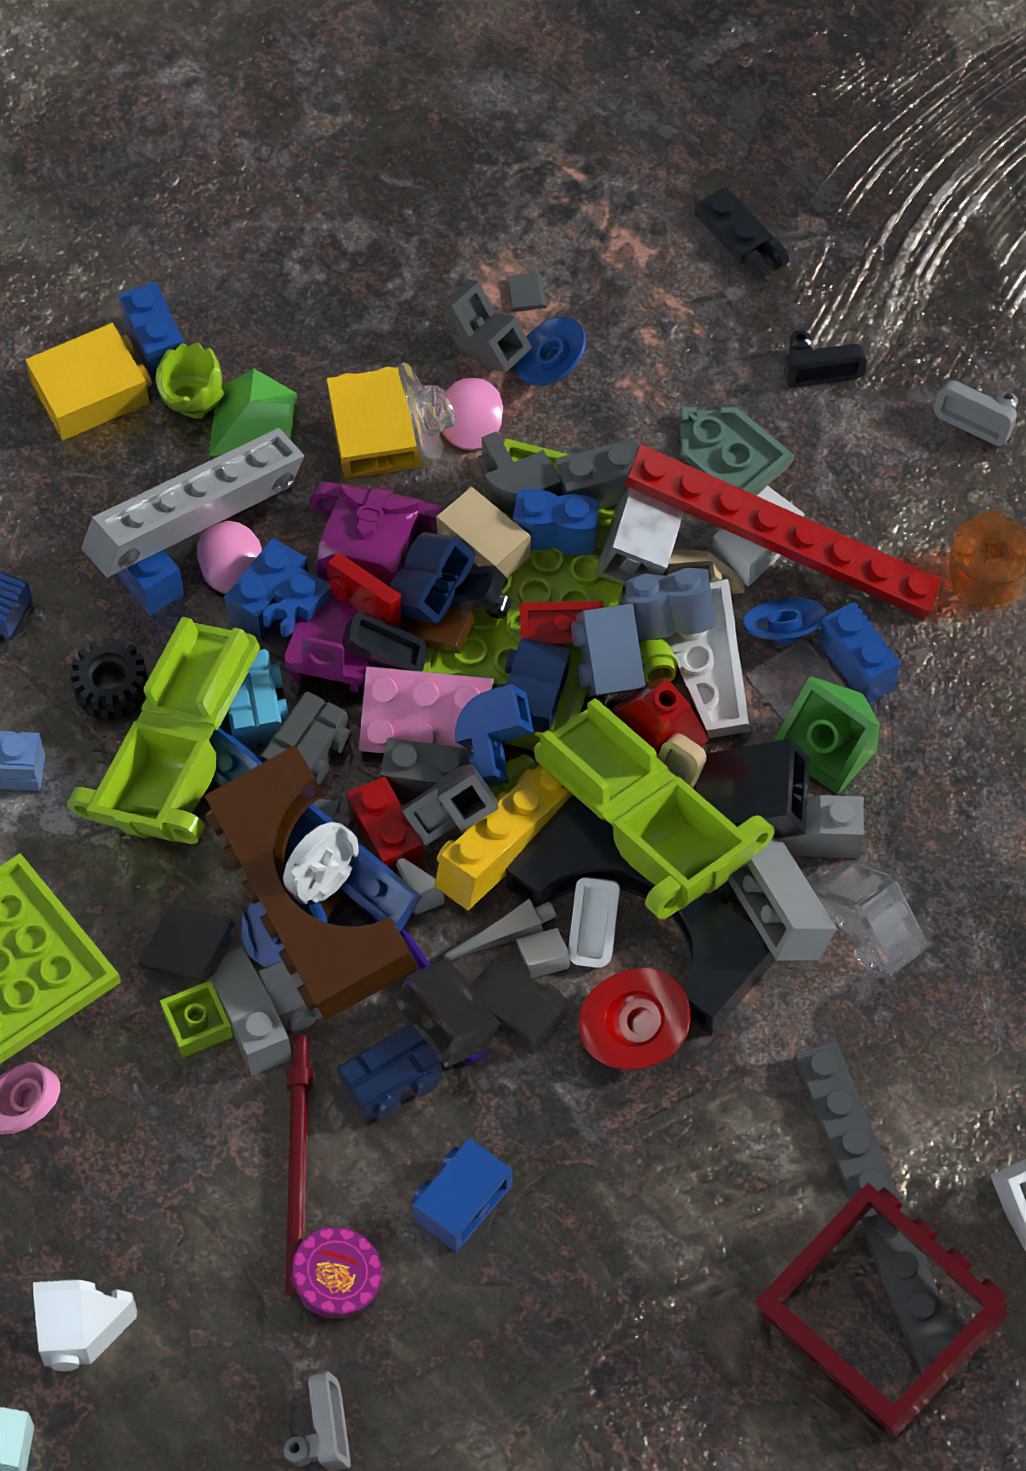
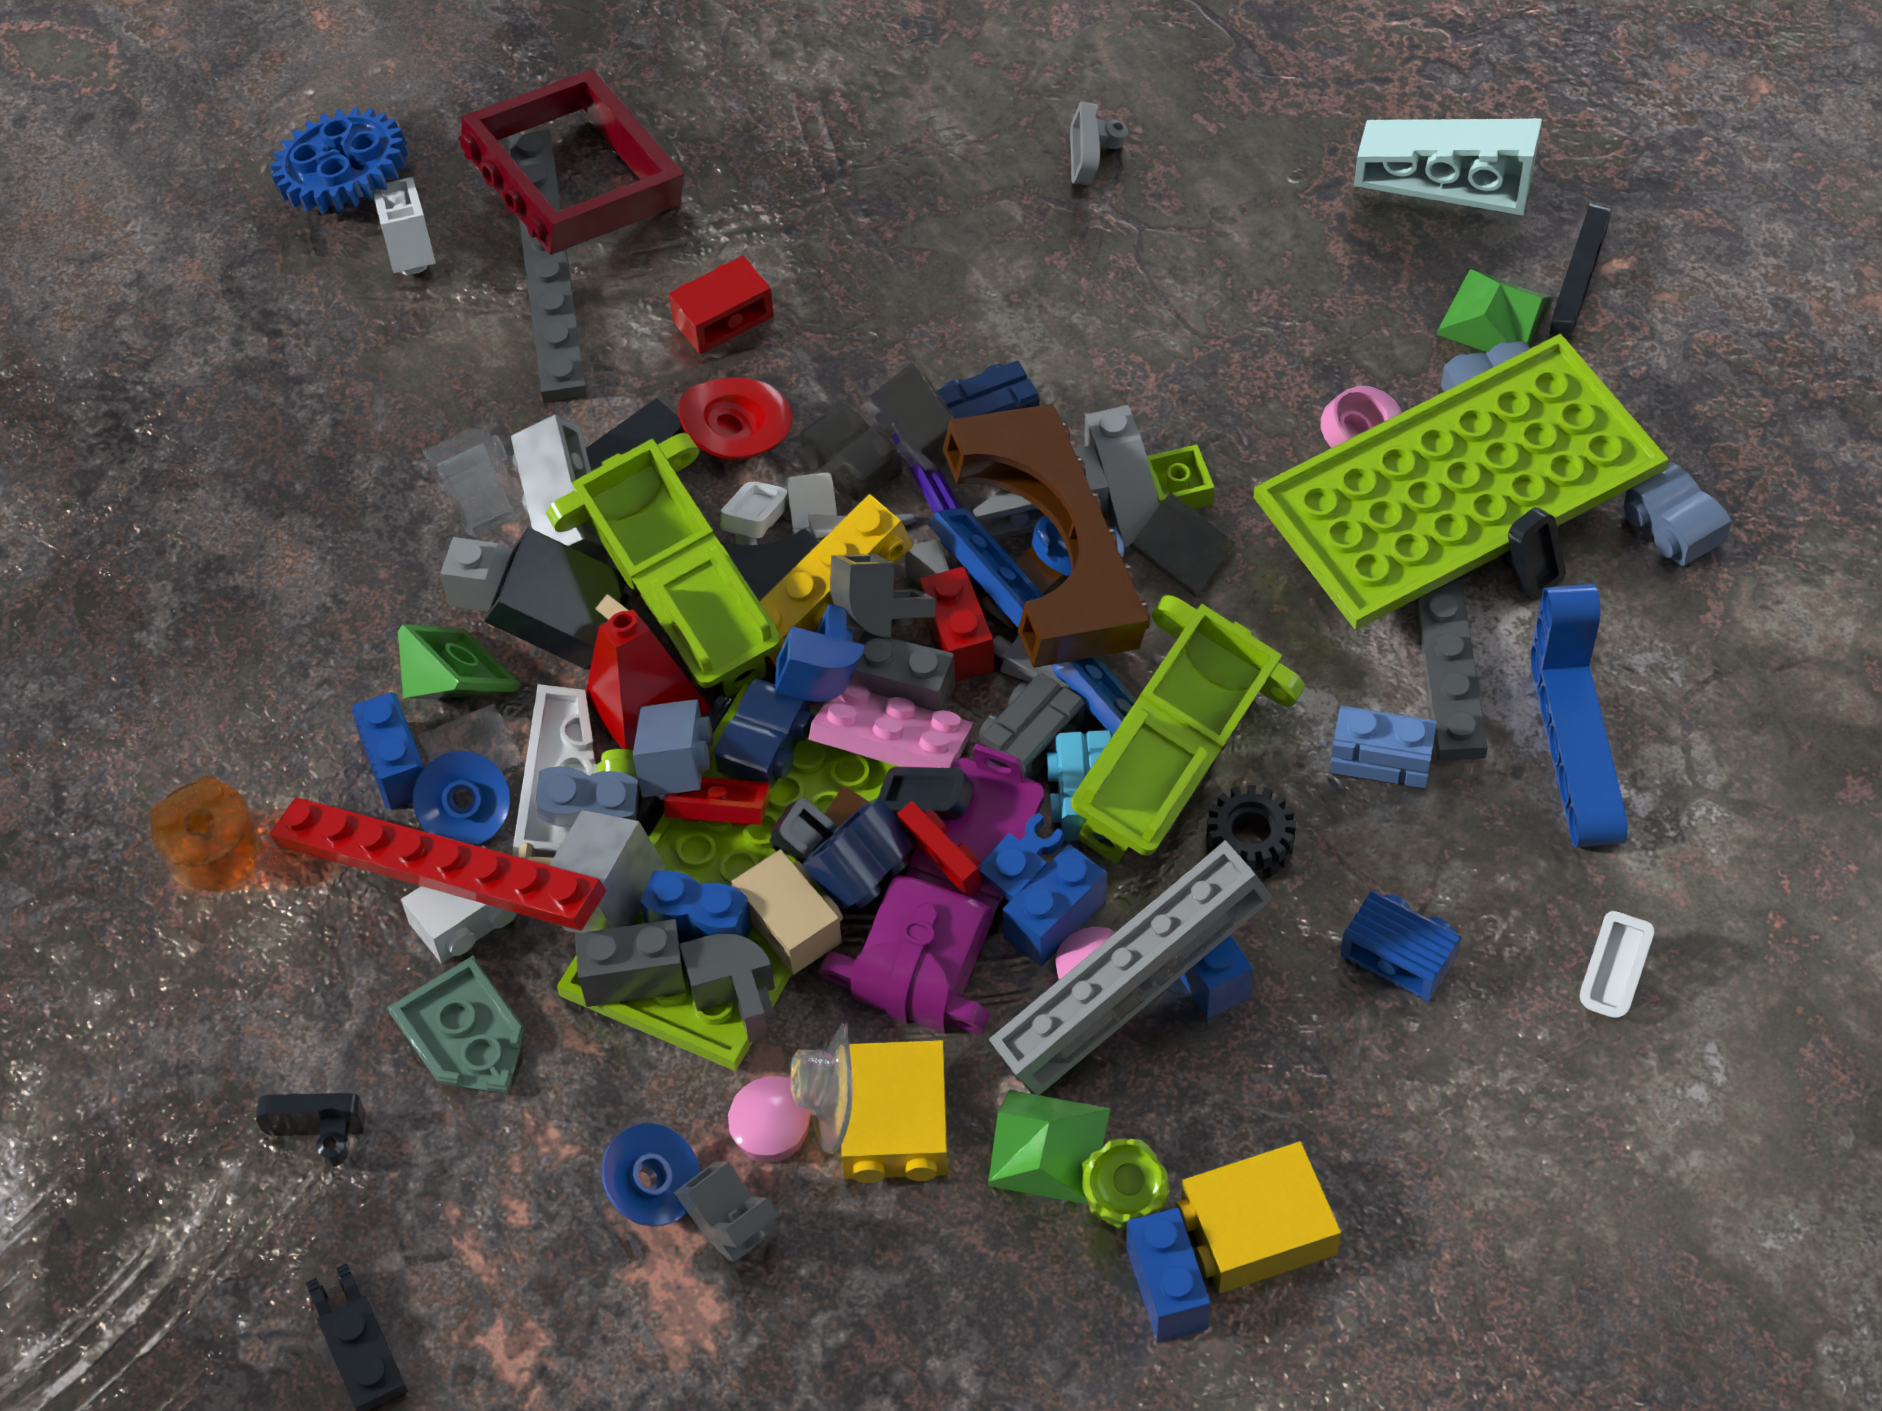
camera: 170 degrees left, 5 degrees down
white slope [33,1280,137,1371] -> none
white tile [283,822,359,904] -> none
dark red bar [285,1035,313,1296] -> none
magenta tile [290,1227,382,1319] -> none
blue brick [412,1138,513,1253] -> none
dark grey piece [508,273,547,311] -> none
light grey piece [934,380,1018,446] -> none
none -> red brick [669,255,774,354]

